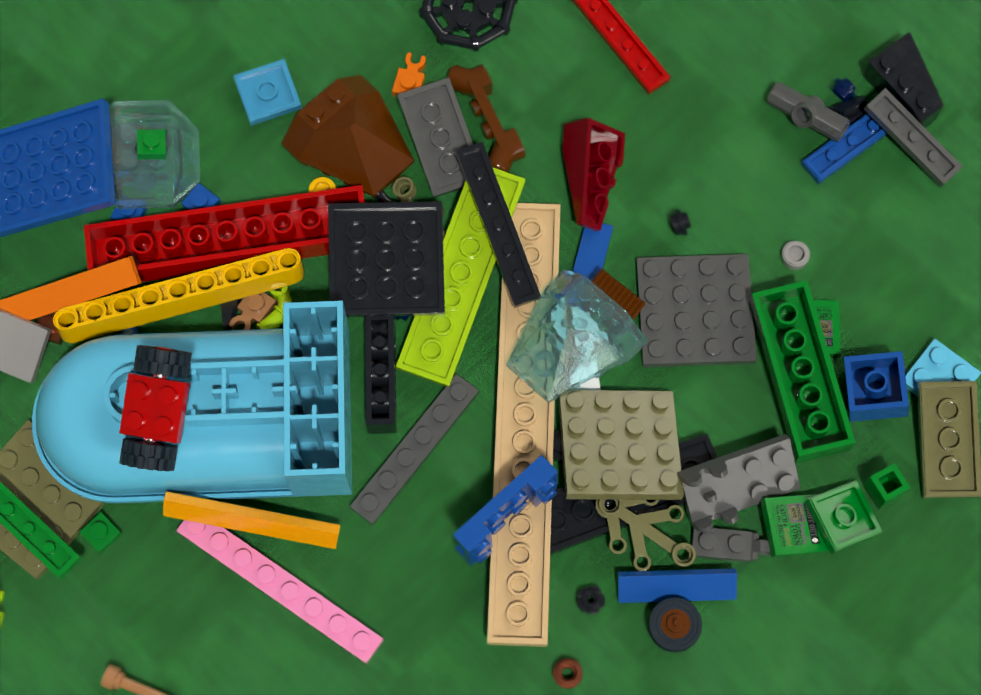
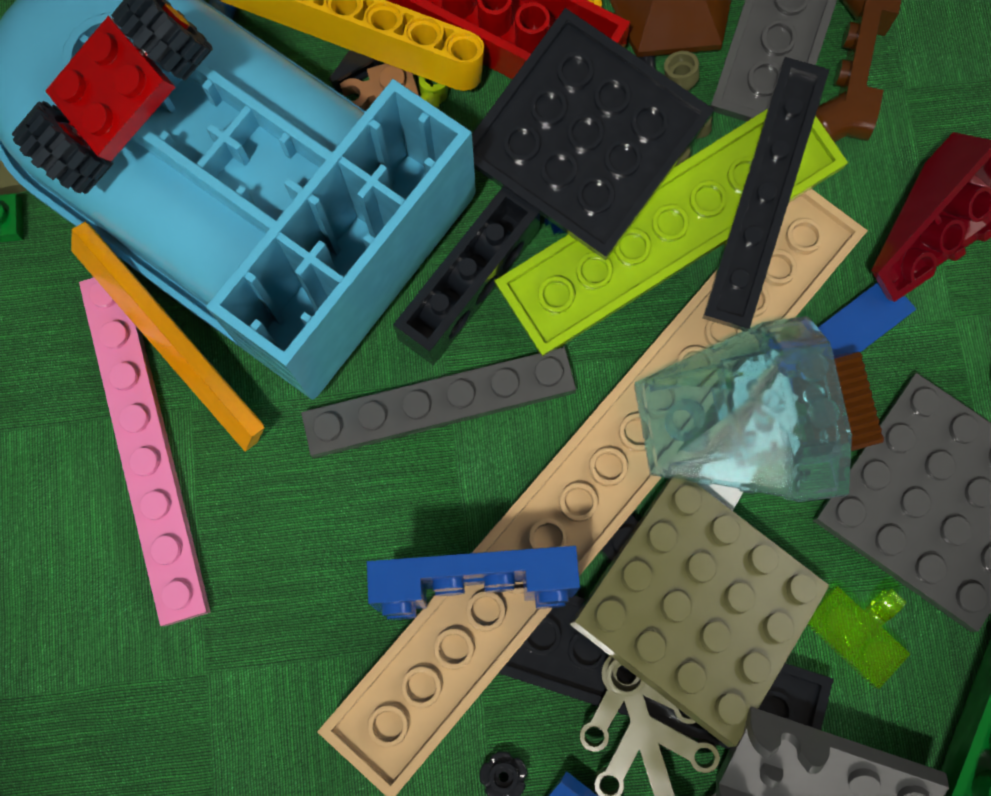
camera: 40 degrees right, 5 degrees up
none -> clear neon green plate [807,586,911,689]

